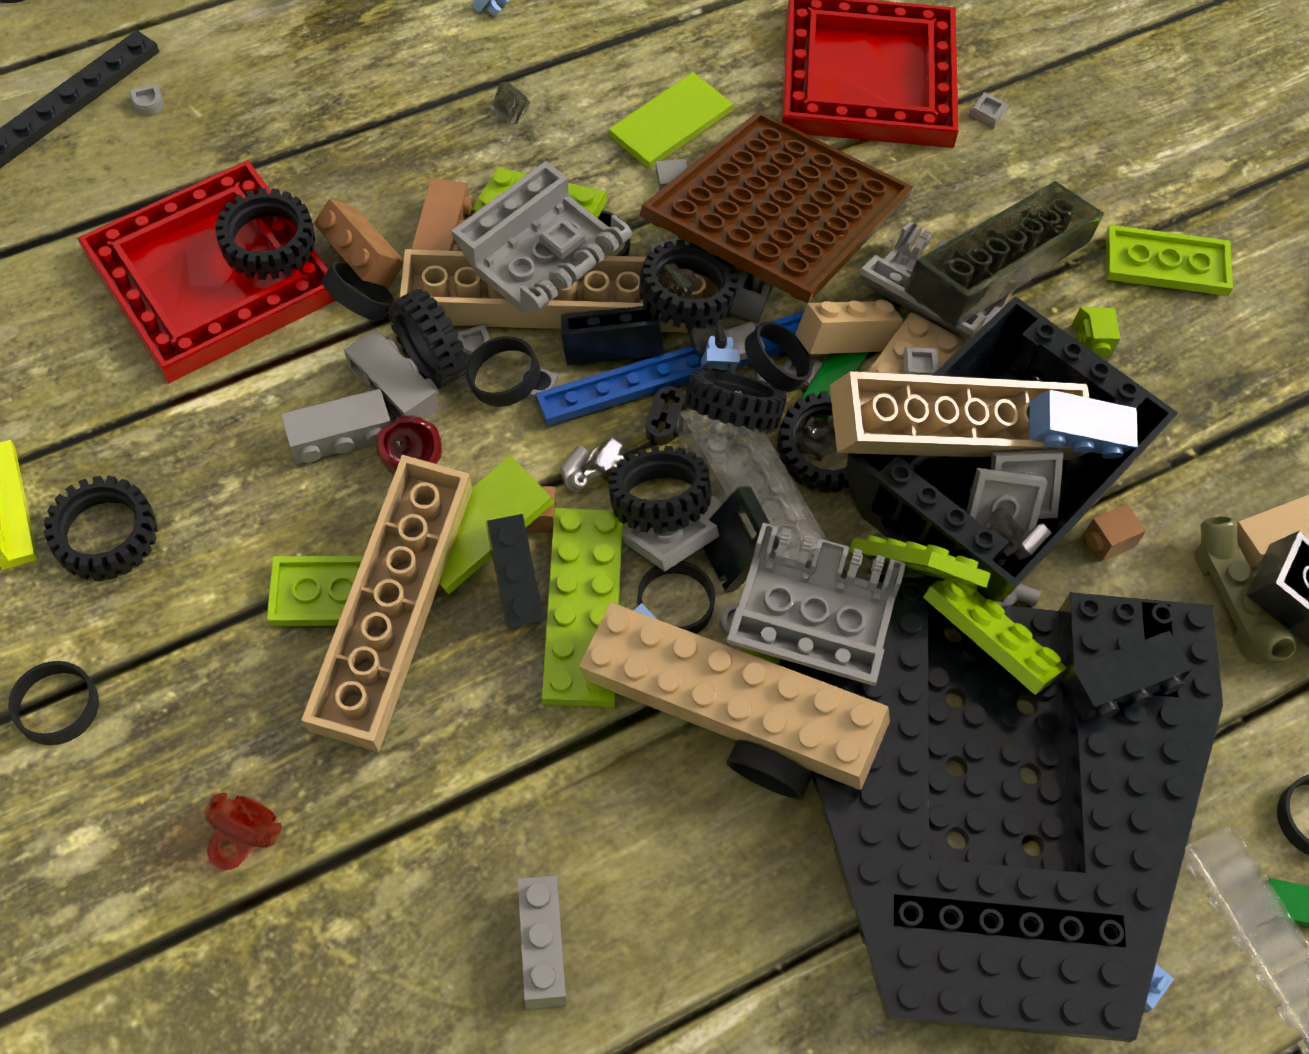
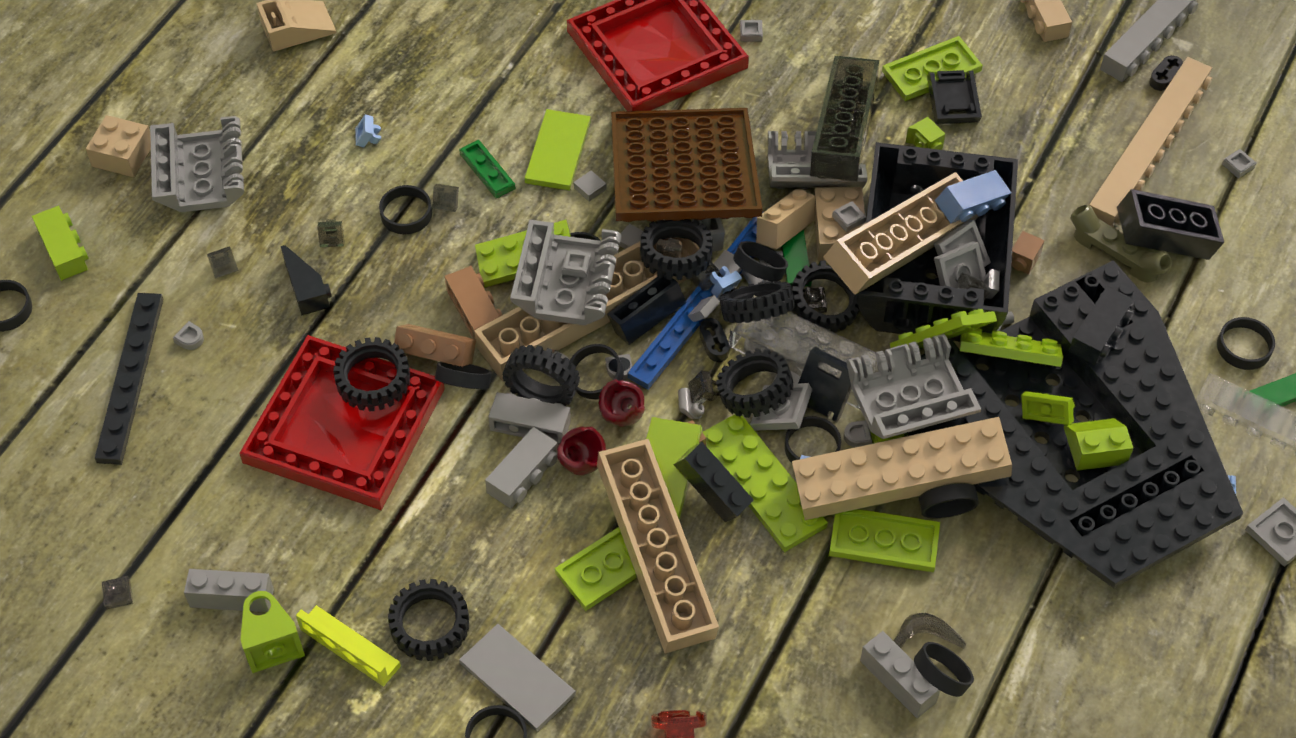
camera: 30 degrees left, 5 degrees down
none -> clear smoke tile [207,246,239,279]
none -> black slope [280,245,332,316]
none -> clear smoke tile [317,219,344,247]
none -> black tyre [379,185,432,235]
none -> green tile [459,139,516,199]
none -> light grey tile [459,624,576,732]
none -> dark red piece [598,379,645,427]
none -> light grey tile [688,295,720,322]
none -> lime plate [829,509,940,573]
none -> clear smoke piece [893,612,967,649]
none -> black tyre [914,642,974,697]
none -> black container [927,70,982,124]
none -> lime tile [1021,391,1075,425]
none -> lime slope [1064,418,1133,471]

